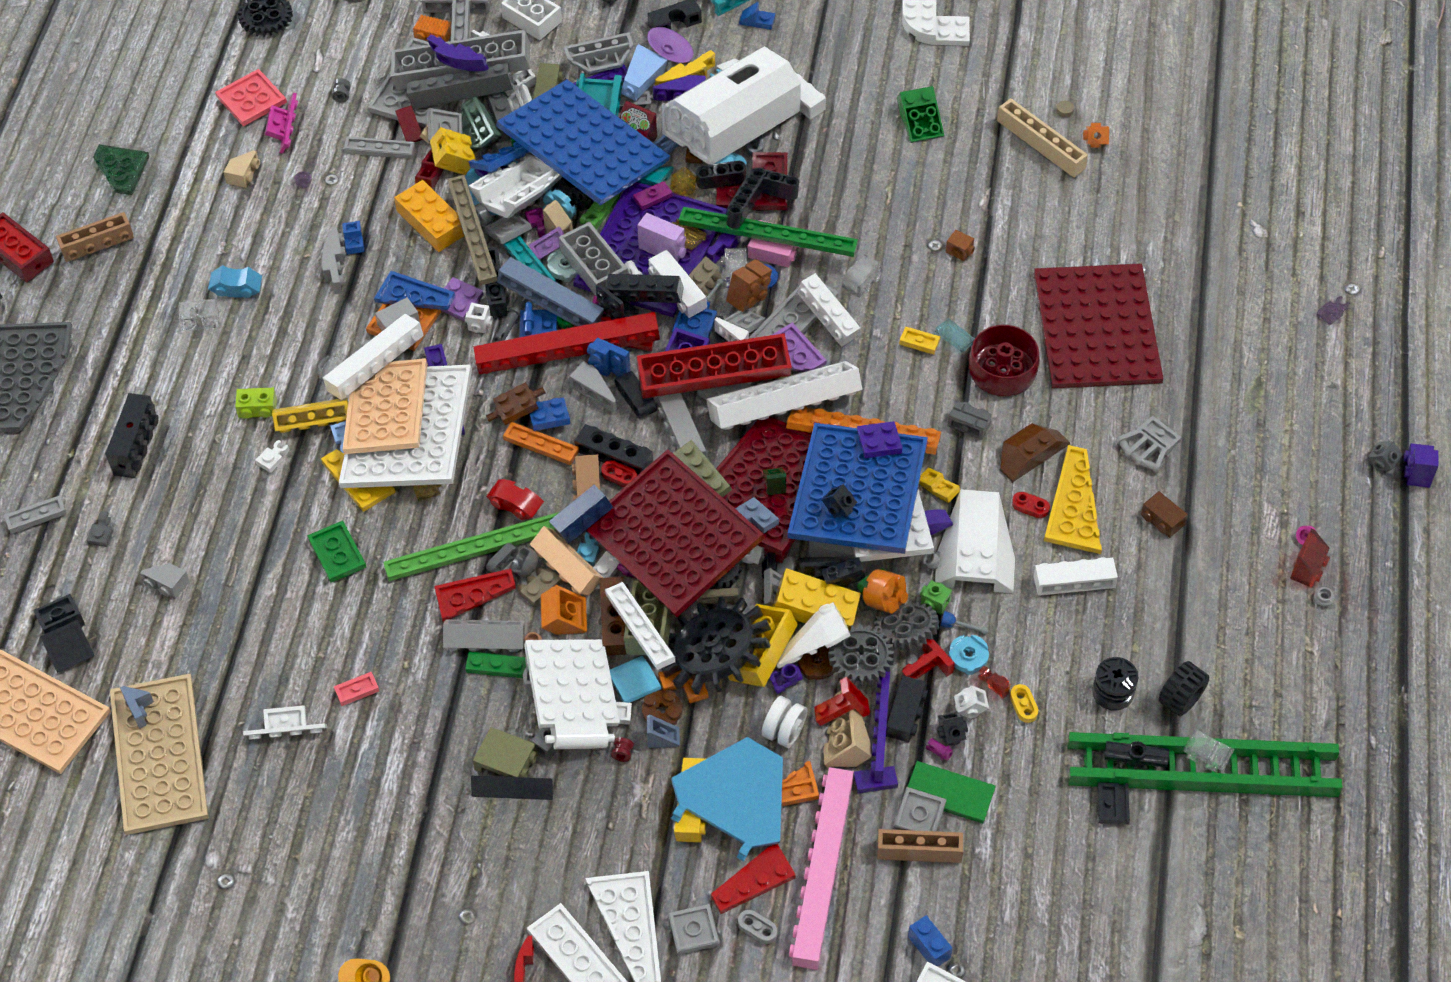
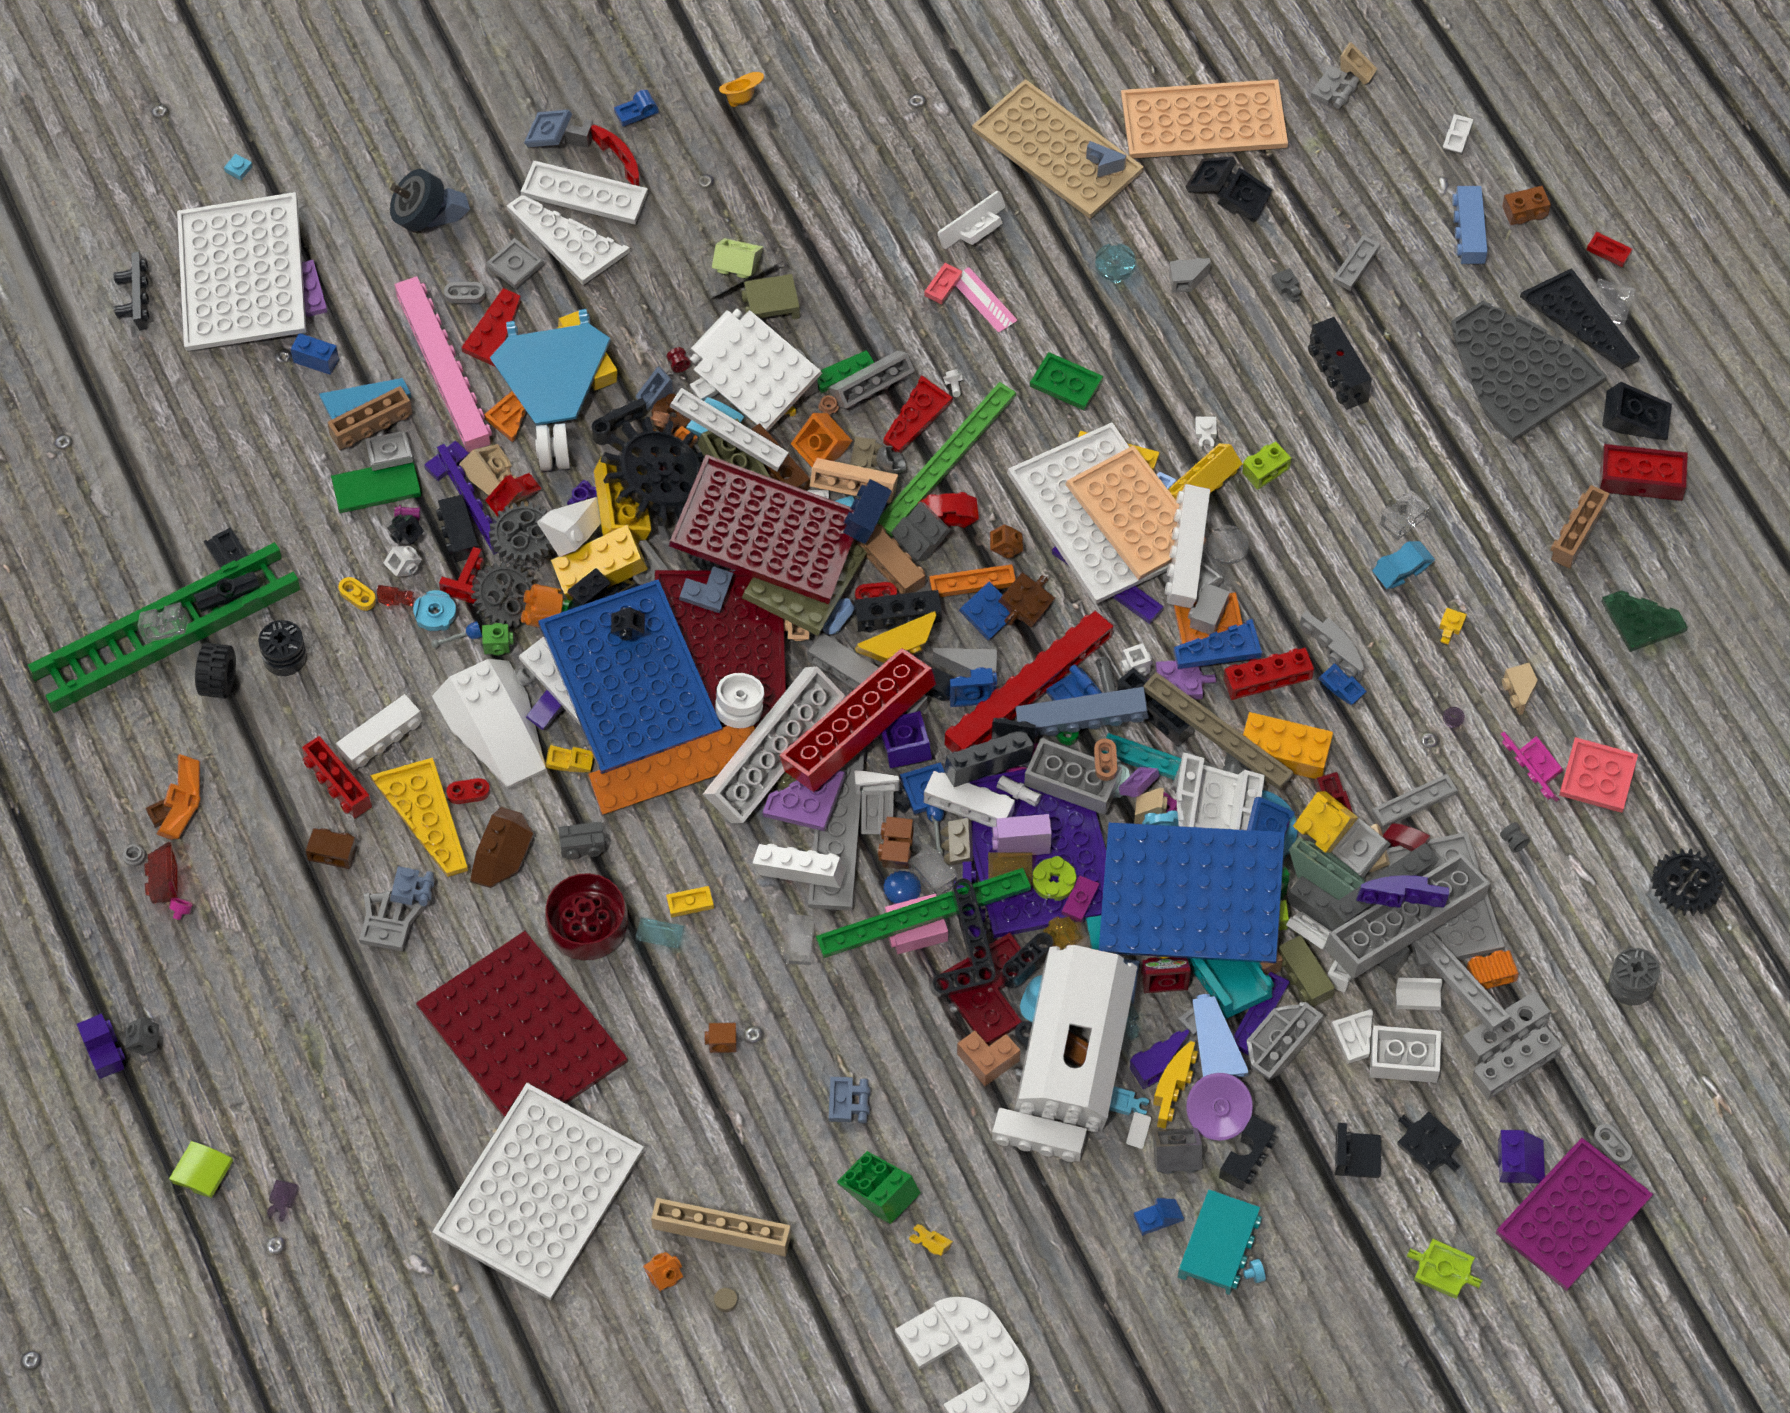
camera: 145 degrees right, 5 degrees up
dark grey beam [486,543,518,573] -> none
dark green slope [763,467,786,495] -> none
dark purple plate [857,421,903,458] -> none
none -> reddish brown tile [145,799,171,828]
none -> orange plate [156,754,201,840]
none -> lime slope [169,1141,234,1198]
none -> red brick [302,736,372,819]
none -> dark azure wing [319,378,412,420]
none -> sand blue plate [390,866,435,906]
none -> white plate [432,1083,644,1301]
none -> black plate [592,398,647,445]
none -> nougat plate [650,411,670,427]
none -> yellowish green slope [712,238,763,278]
none -> white wheel [715,673,764,728]
none -> sand blue plate [829,1077,870,1124]
none -> yellow wedge [855,611,936,663]
none -> dark grey plate [891,502,951,561]
none -> yellow plate [909,1224,953,1256]
none -> white plate [943,369,963,397]
none -> bright pink sticker [955,267,1017,332]
none -> nougat brick [957,1031,1020,1086]
none -> dark orange brick [990,524,1023,559]
none -> lime plate [1033,856,1076,901]
none -> nougat plate [1094,739,1117,781]
none -> clear light blue plate [1095,244,1135,283]
none -> flat silver slope [1152,1128,1202,1174]
none -> red brick [1223,648,1314,700]
none -> white wing [1331,1009,1373,1064]
none -> yellow plate [1439,608,1467,645]

